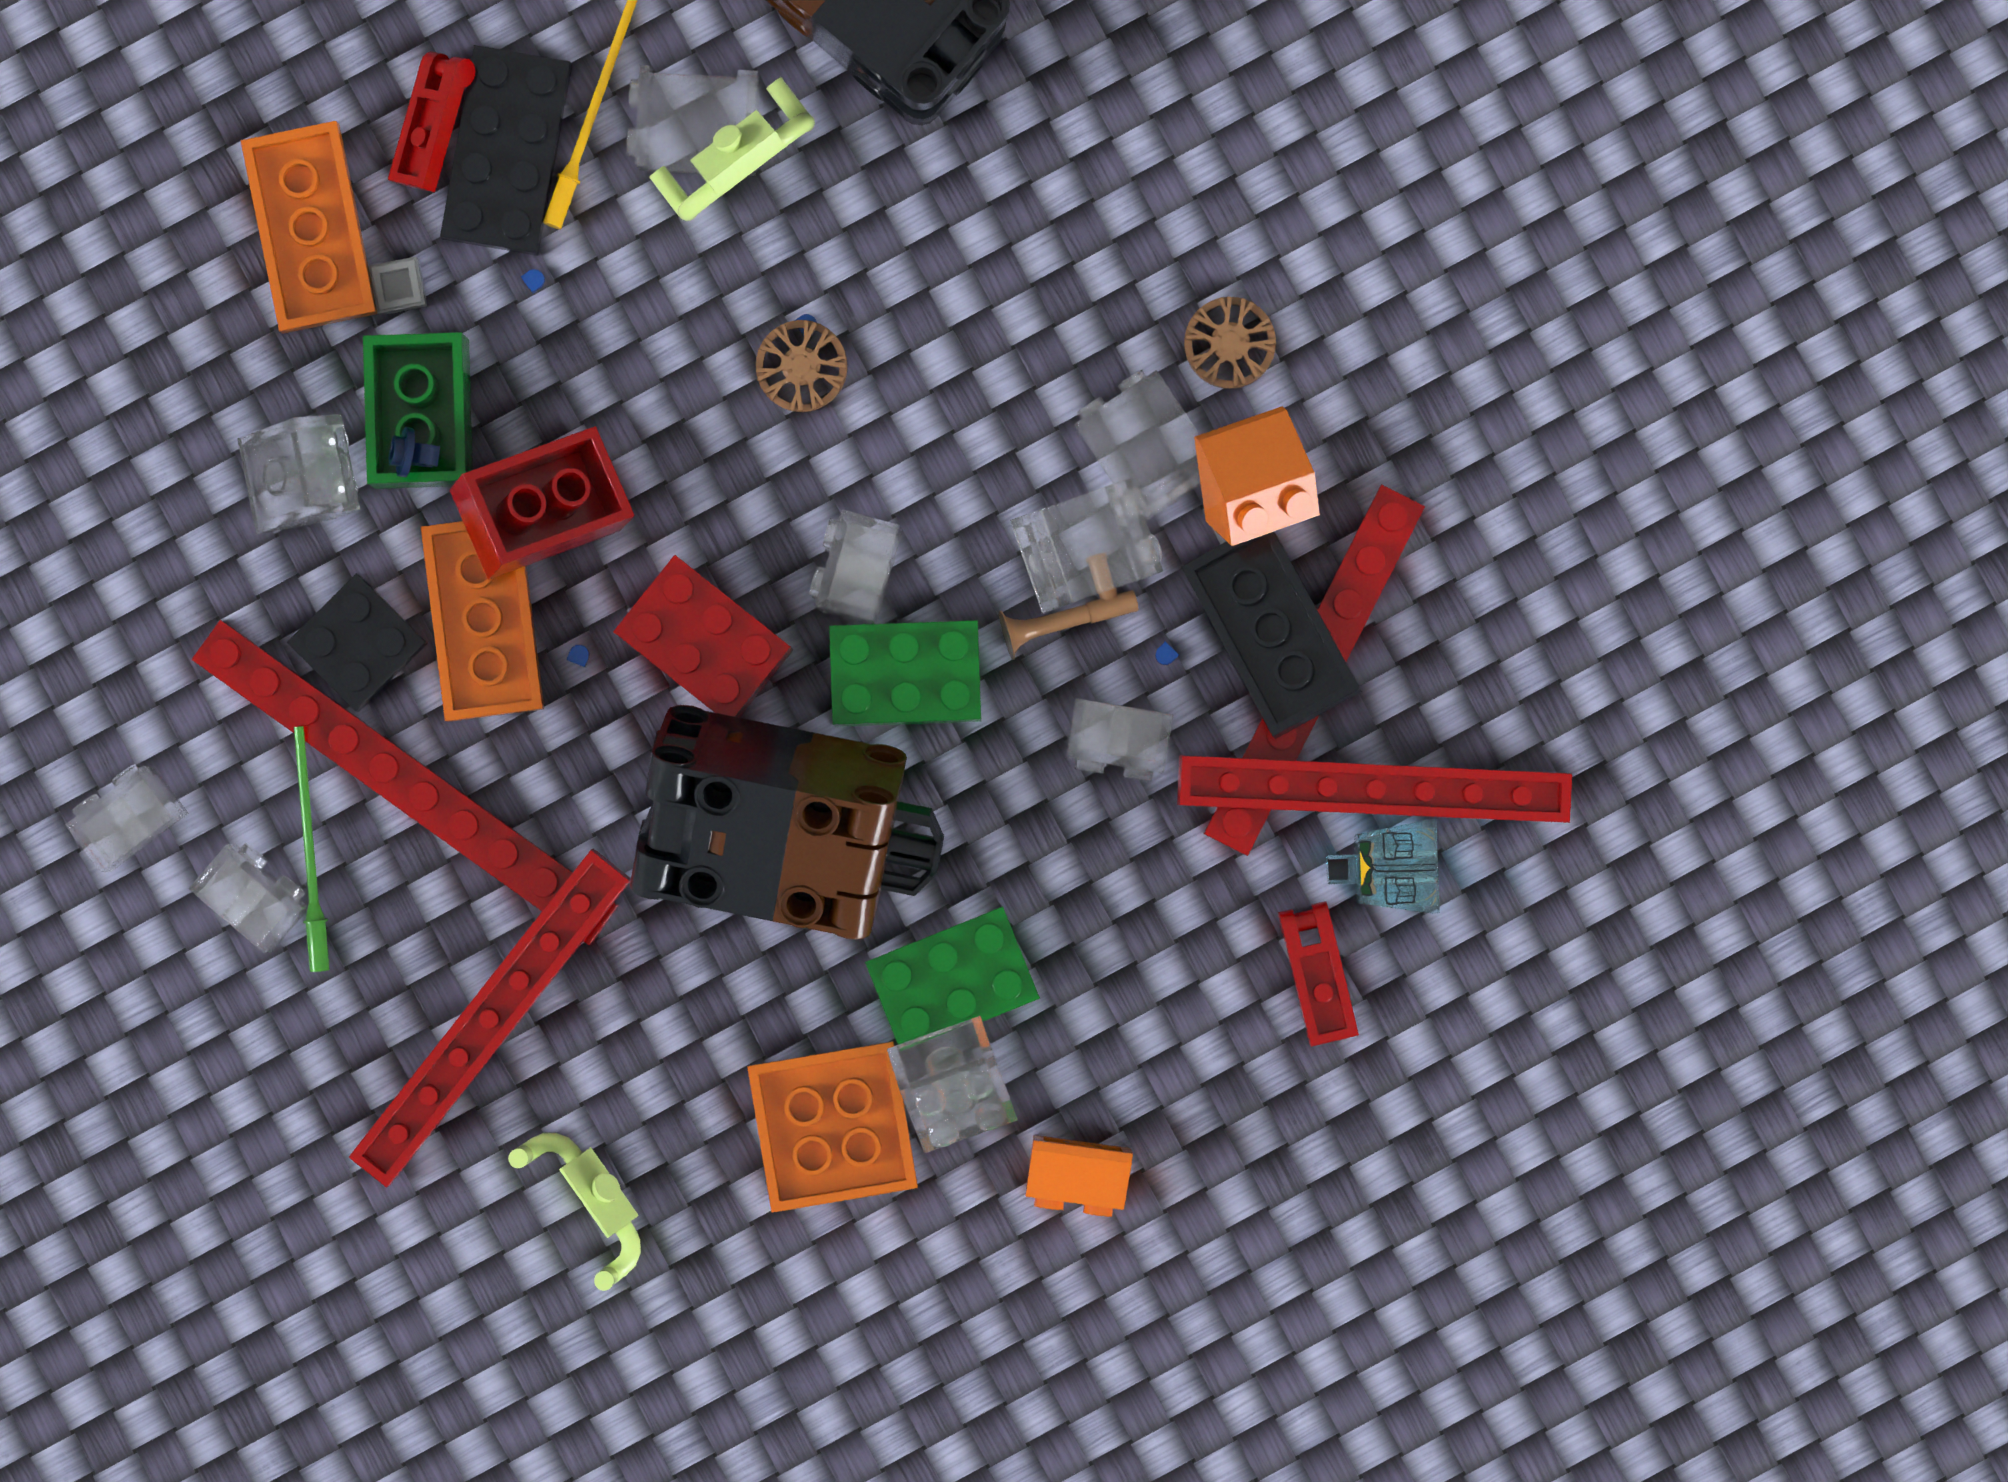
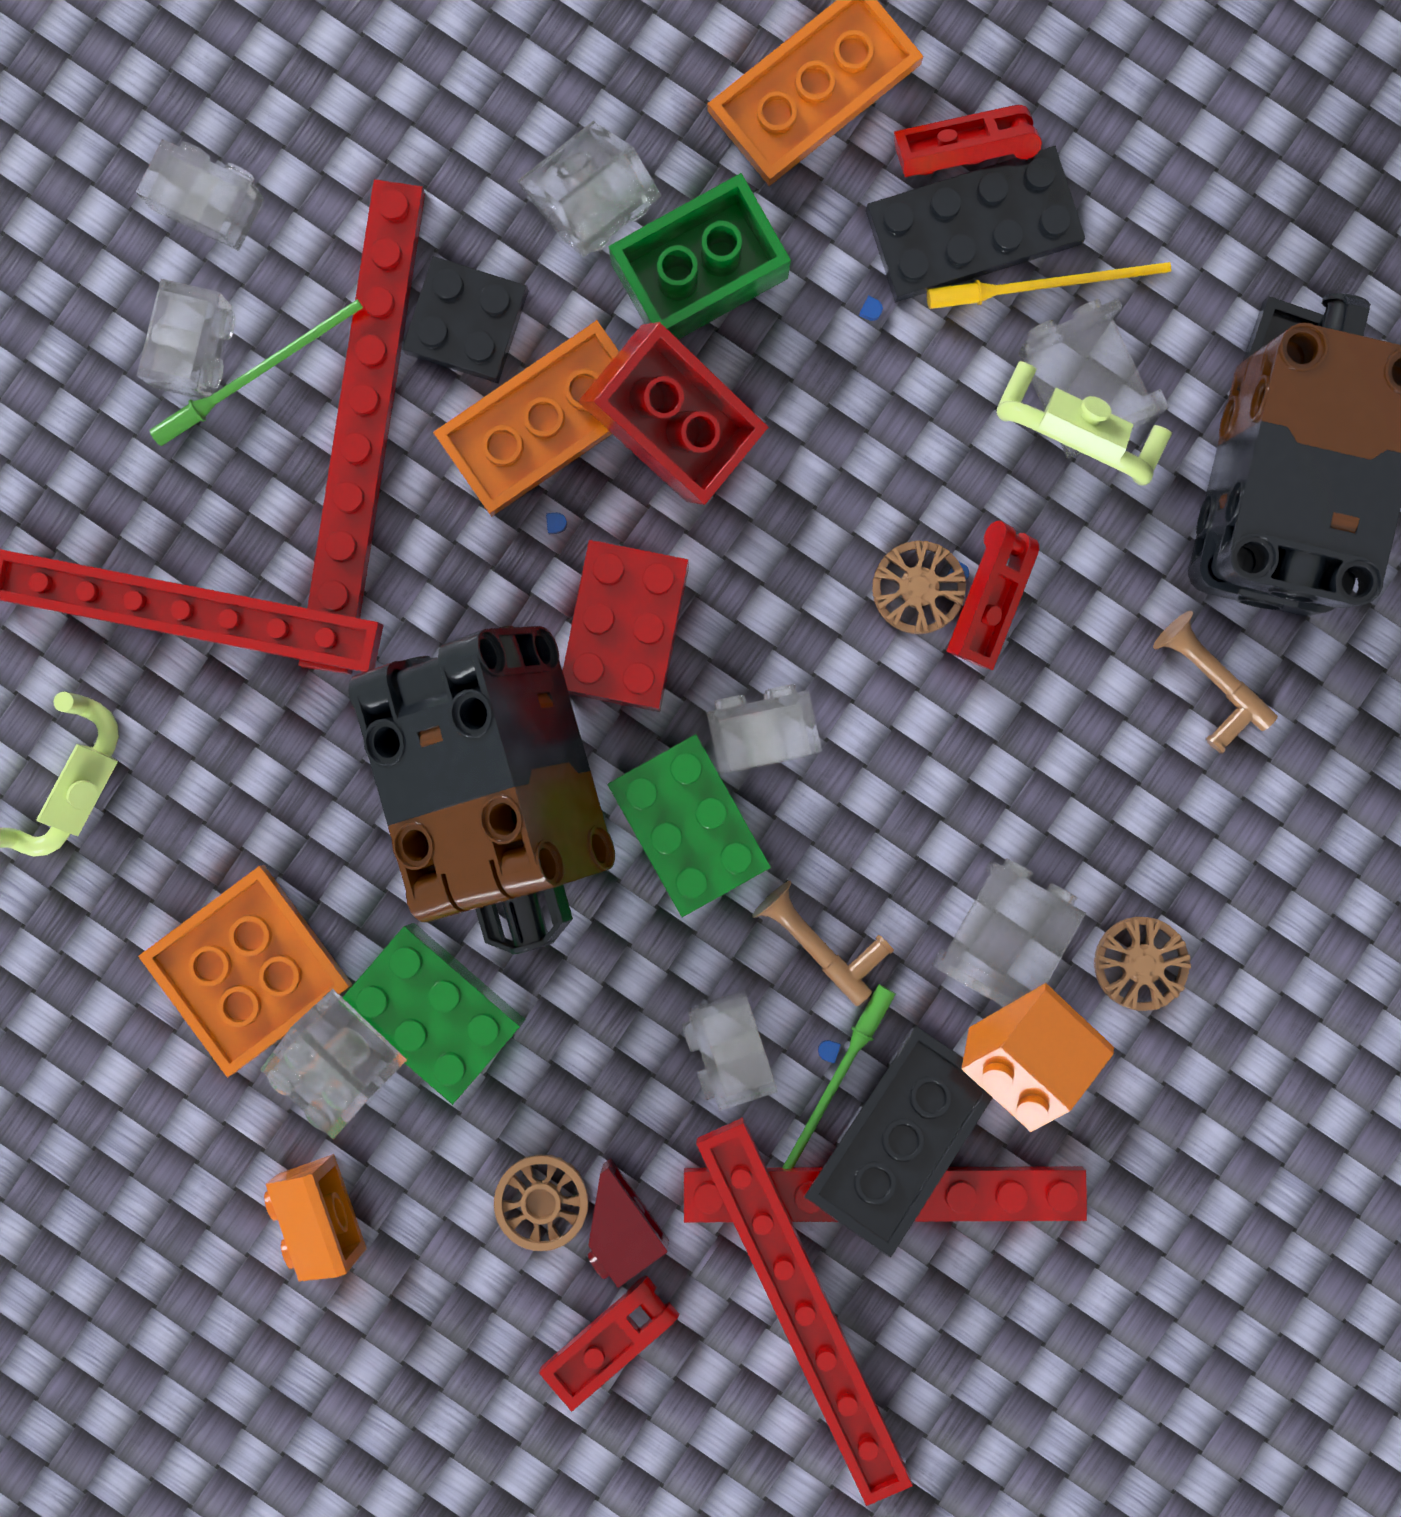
camera: 60 degrees right, 0 degrees up
light grey tile [368,257,428,316] -> none
dark blue plate [389,427,440,477] -> none
clear panel [1010,478,1163,613] -> none
clear light blue torso [1326,819,1440,914] -> none
none -> medium nougat wheel [494,1154,589,1251]
none -> dark red slope [587,1158,669,1288]
none -> bright green piece [782,984,896,1169]
none -> red plate [946,521,1040,670]
none -> medium nougat piece [1153,610,1278,754]

